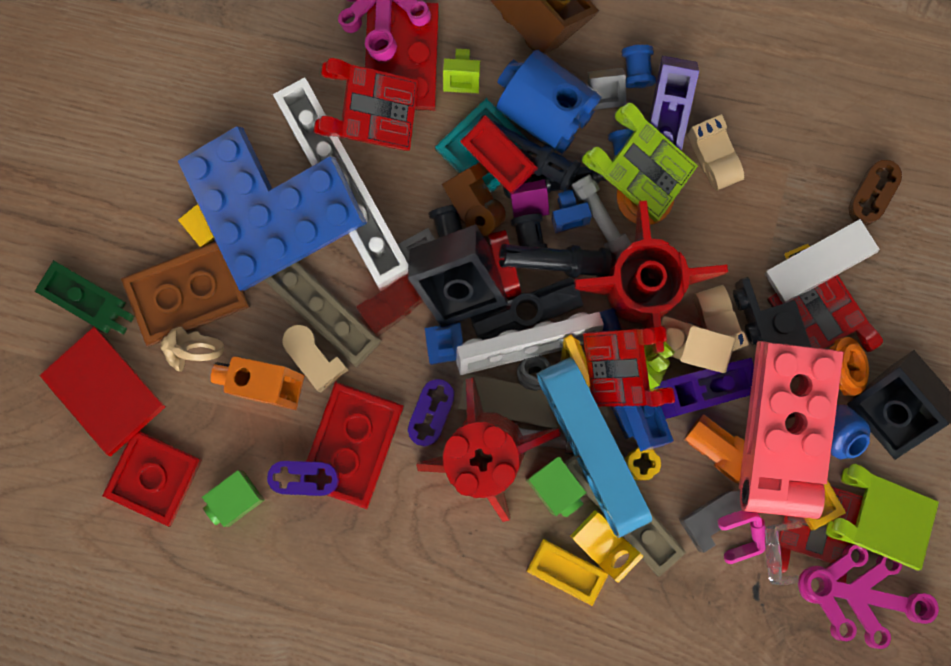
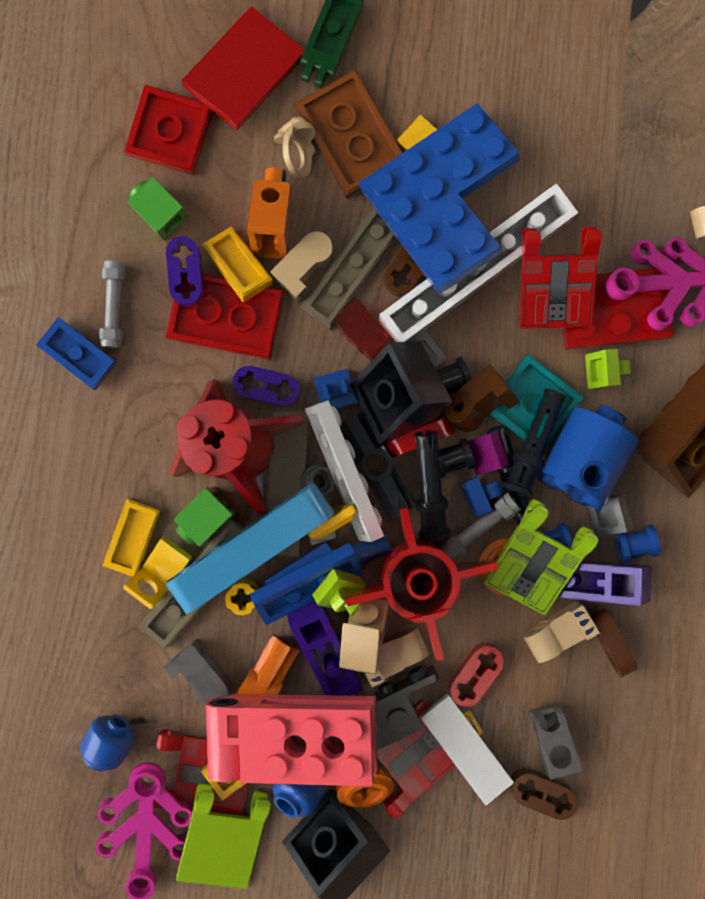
camera: 75 degrees right, 5 degrees up
red tile [460,115,538,194] -> none
red flag [583,326,675,407] -> none
dark pink piece [718,510,767,564] -> none
clear piece [765,521,802,585] -> none
none -> blue plate [36,317,118,390]
none -> blue head [79,715,135,772]
none -> light grey bar [99,261,126,349]
none -> yellow tile [202,226,273,303]
none -> reddish brown beam [384,246,423,296]
none -> red beam [449,643,504,707]
none -> flat silver leg [530,703,582,780]
none -> reddish brown beam [590,609,638,678]

